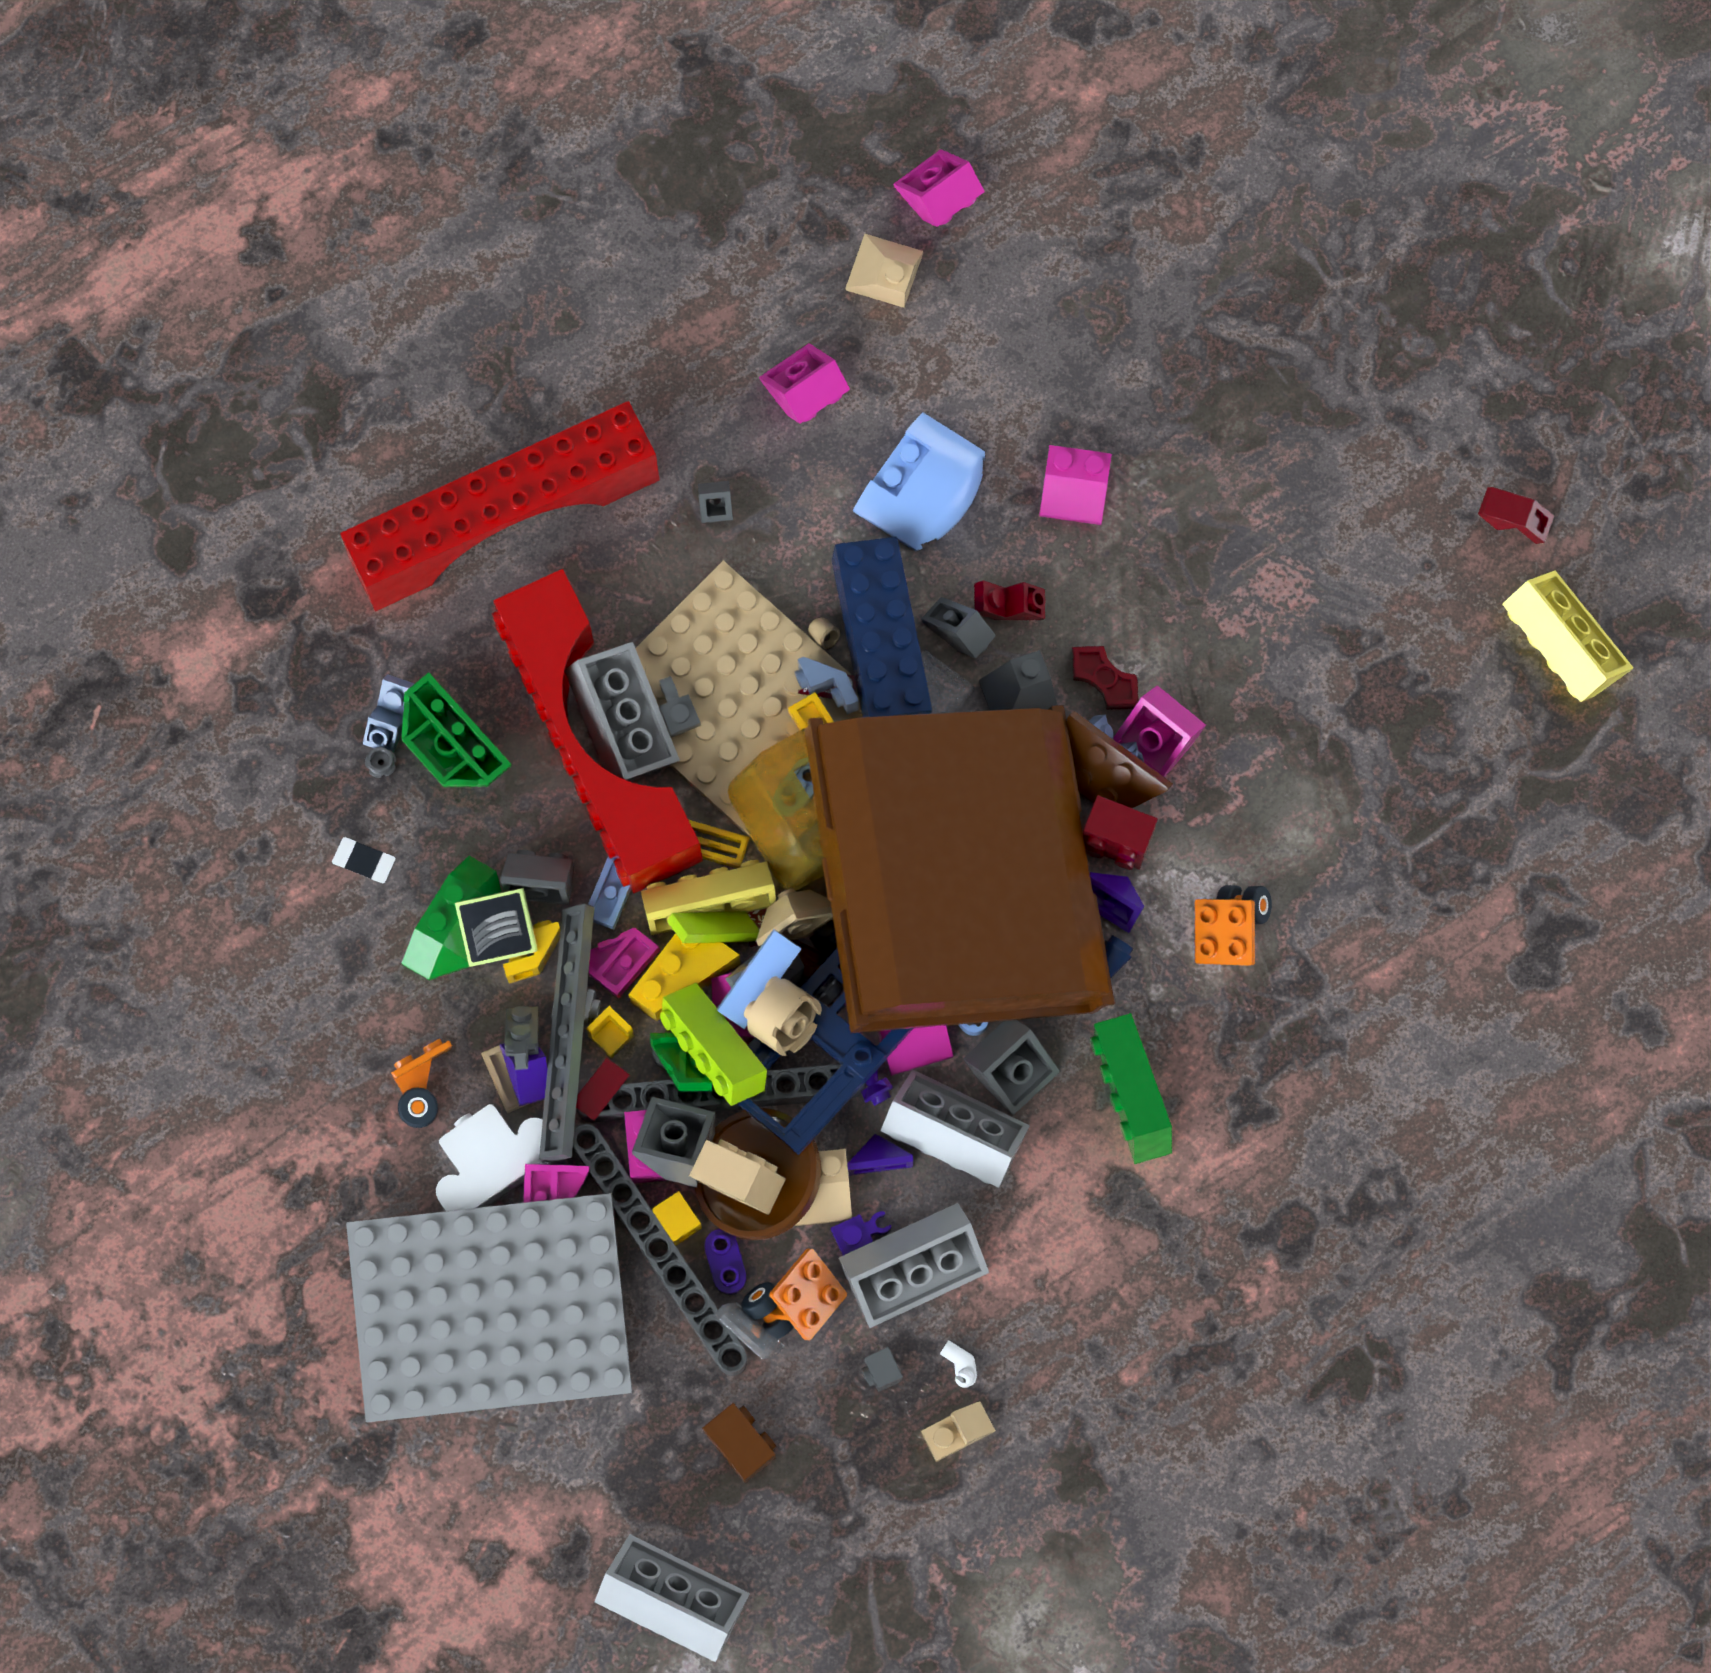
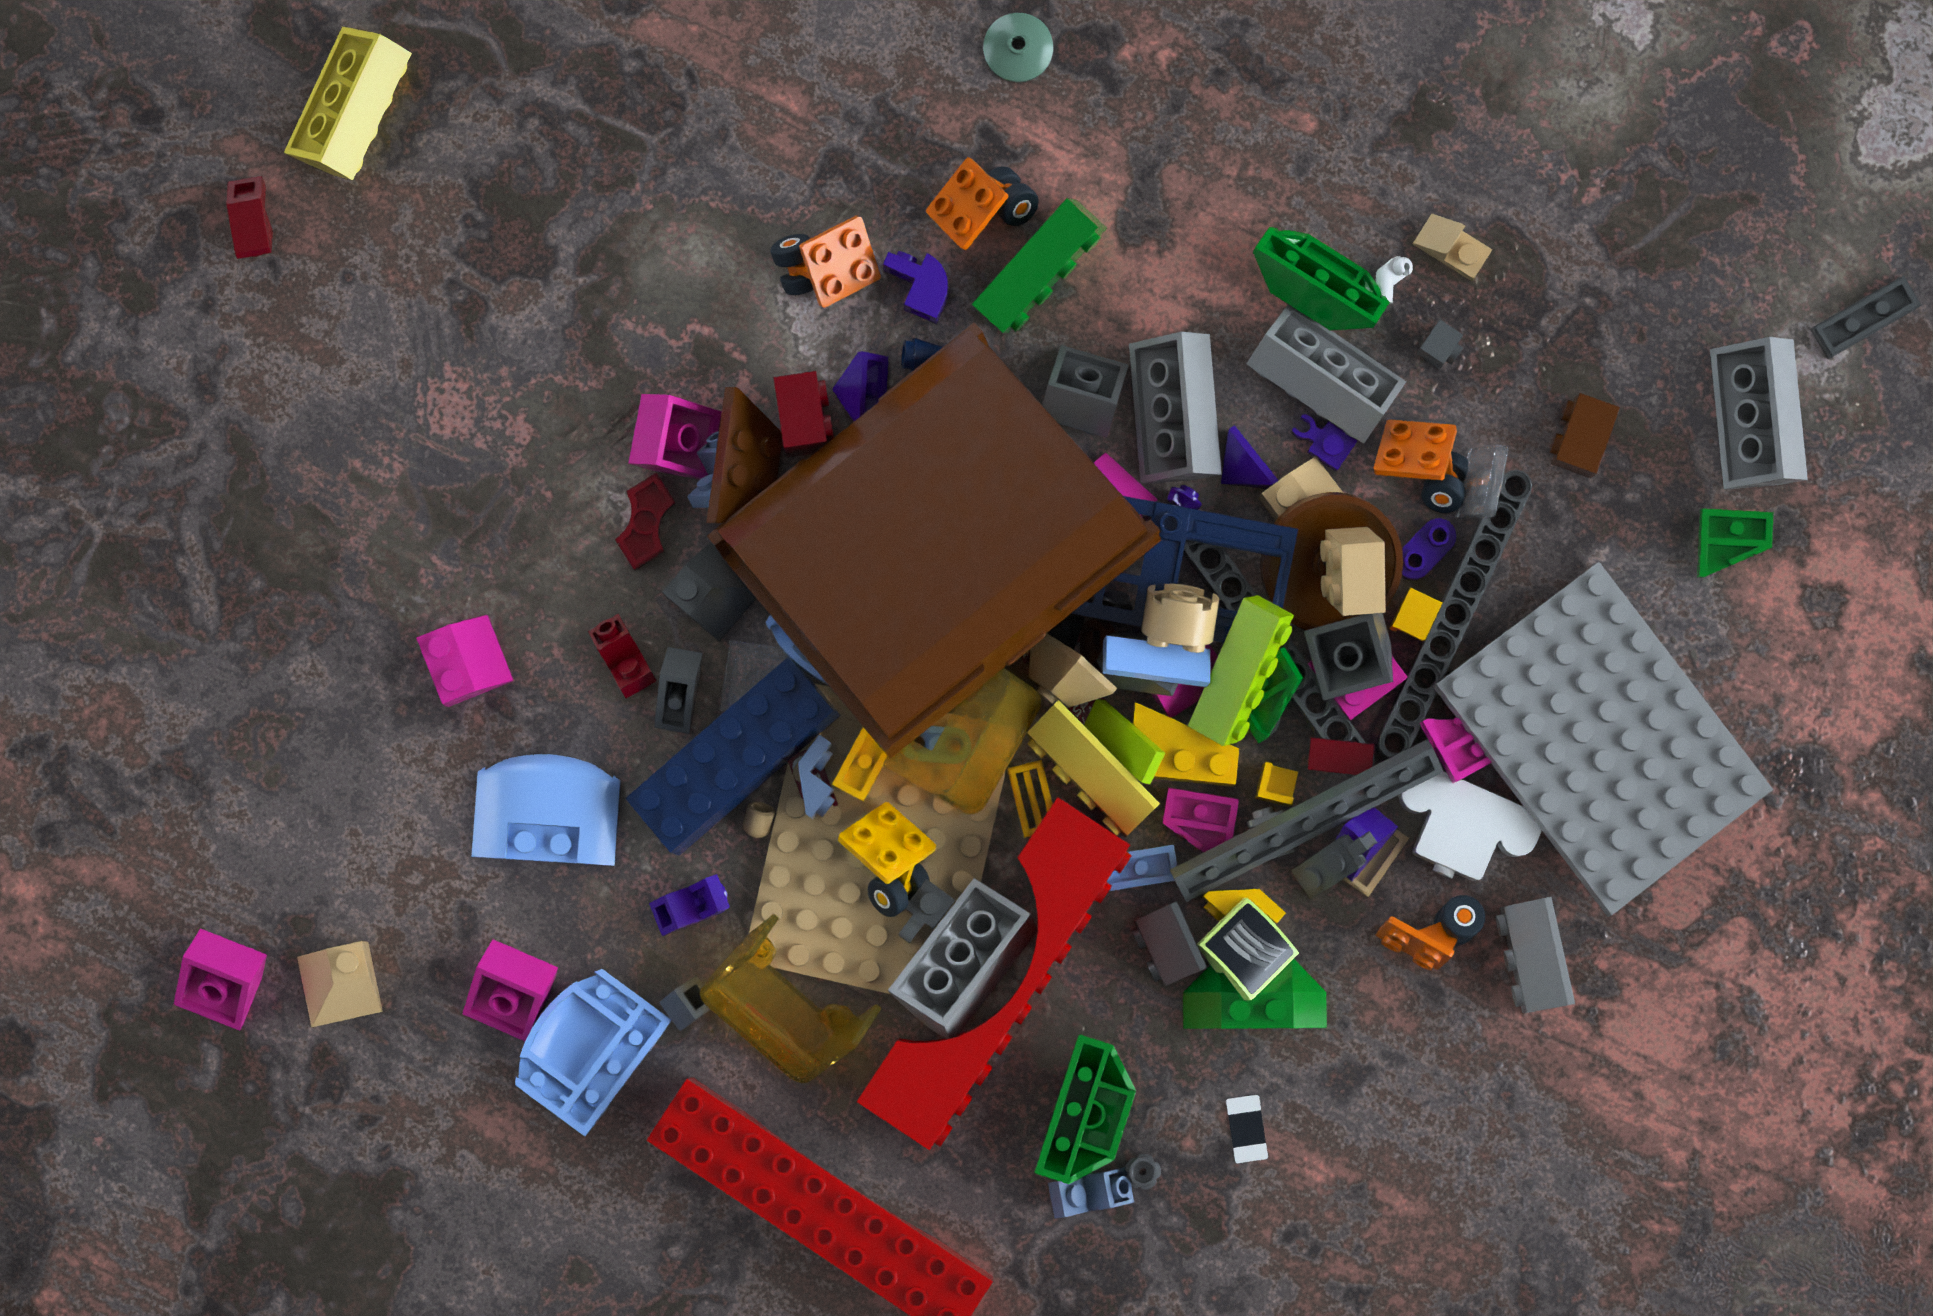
camera: 120 degrees left, 10 degrees up
none -> light blue slope [515,969,672,1137]
none -> dark purple brick [649,874,730,936]
none -> clear yellow windscreen [700,914,882,1083]
none -> yellow plate [838,802,936,917]
none -> dark purple brick [883,251,948,325]
none -> orange plate [926,157,1039,250]
none -> sand green dish [983,13,1053,82]
none -> green wedge [1253,227,1390,330]
none -> light grey slope [1496,897,1575,1013]
none -> green wing [1697,508,1774,578]

